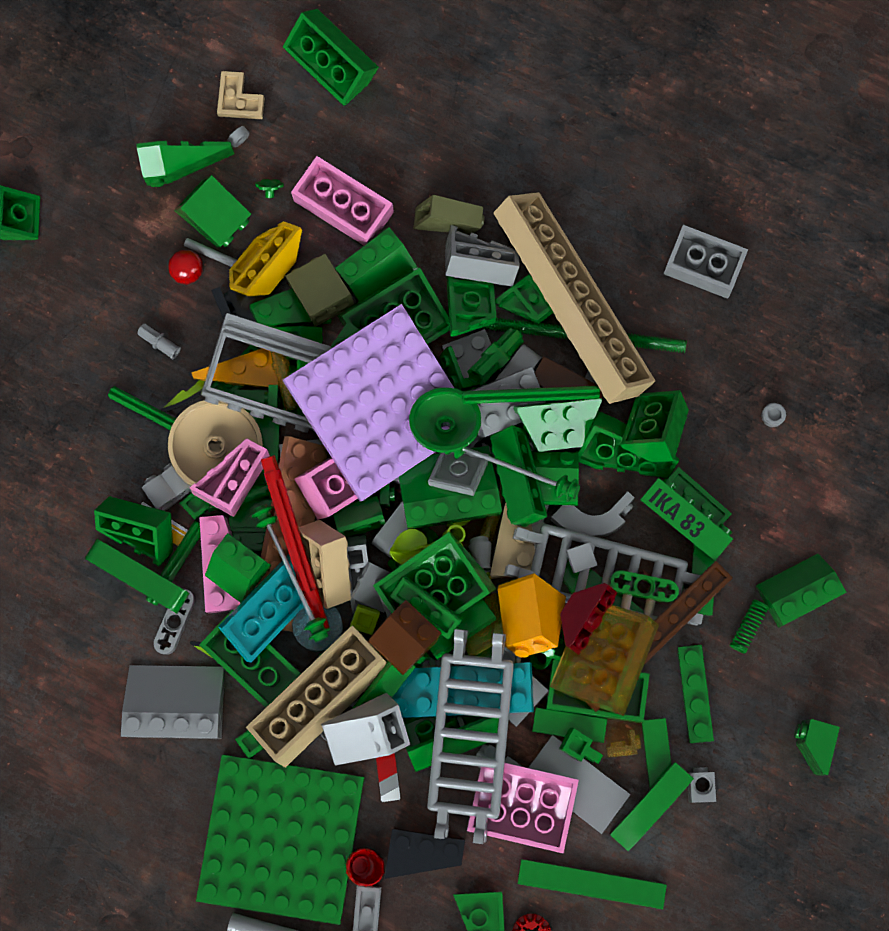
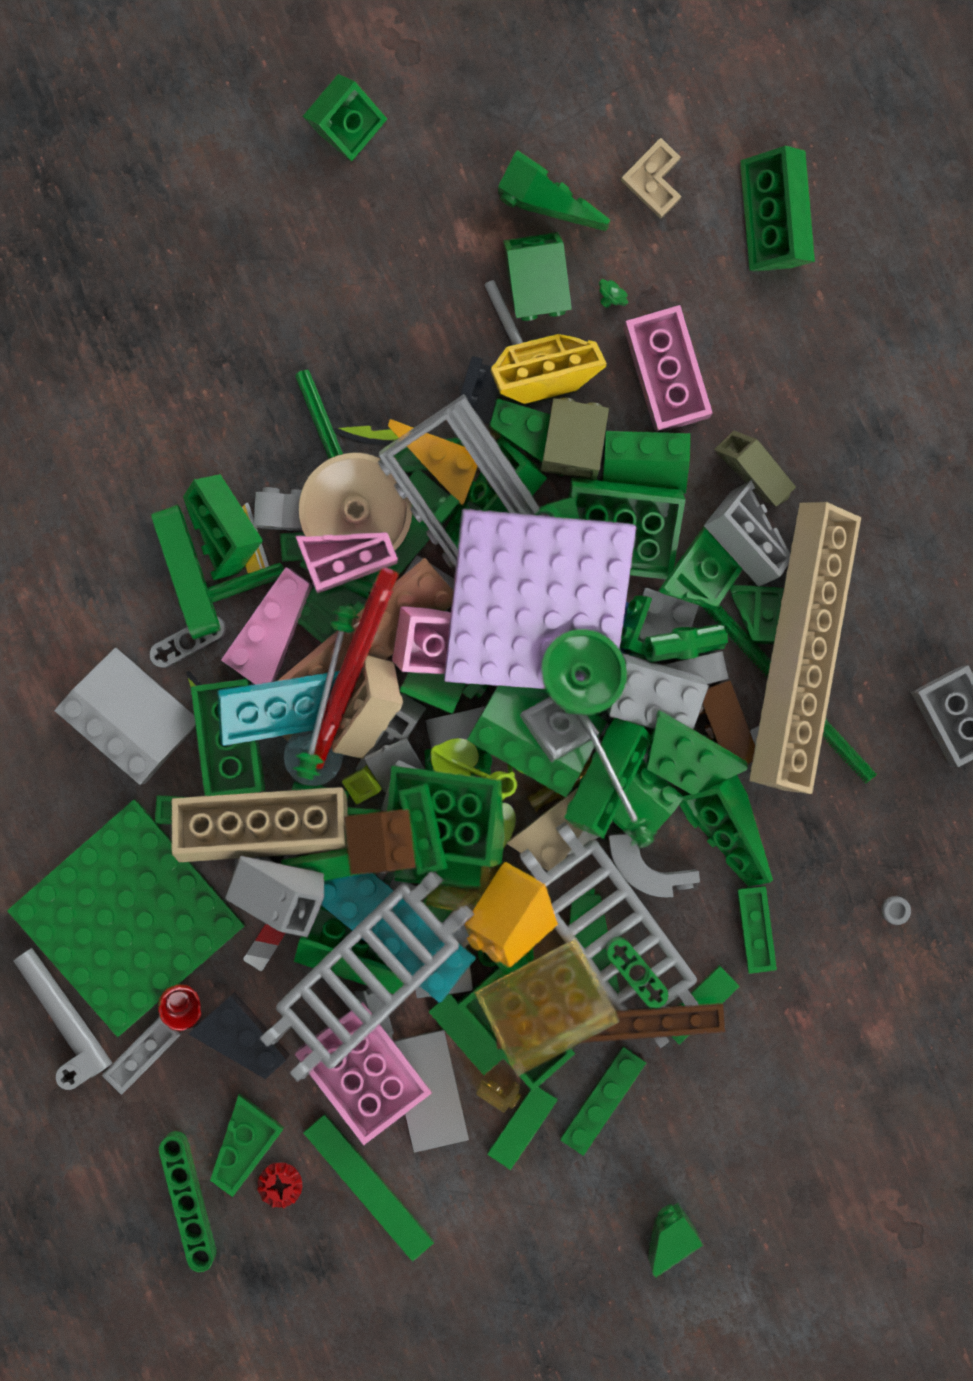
camera: 30 degrees right, 10 degrees up
light grey axle [137,324,181,359] -> none
red hair [168,249,203,285] -> none
green slope [205,533,272,603] -> none
light grey tile [227,126,249,147] -> none
clear yellow pin [270,351,299,411] -> none
green axle [462,386,600,404] -> none
light grey cone [468,536,491,573] -> none
green plate [559,728,603,764] -> none
dark red slope [560,583,617,655] -> none
light grey tile [566,542,597,573] -> none
green slope [610,762,694,851] -> none
green slope [620,390,689,462] -> none
green brick [641,478,733,561] -> none
light grey brick [688,767,716,803] -> none
green piece [729,599,770,654] -> none
green slope [756,554,847,628] -> none

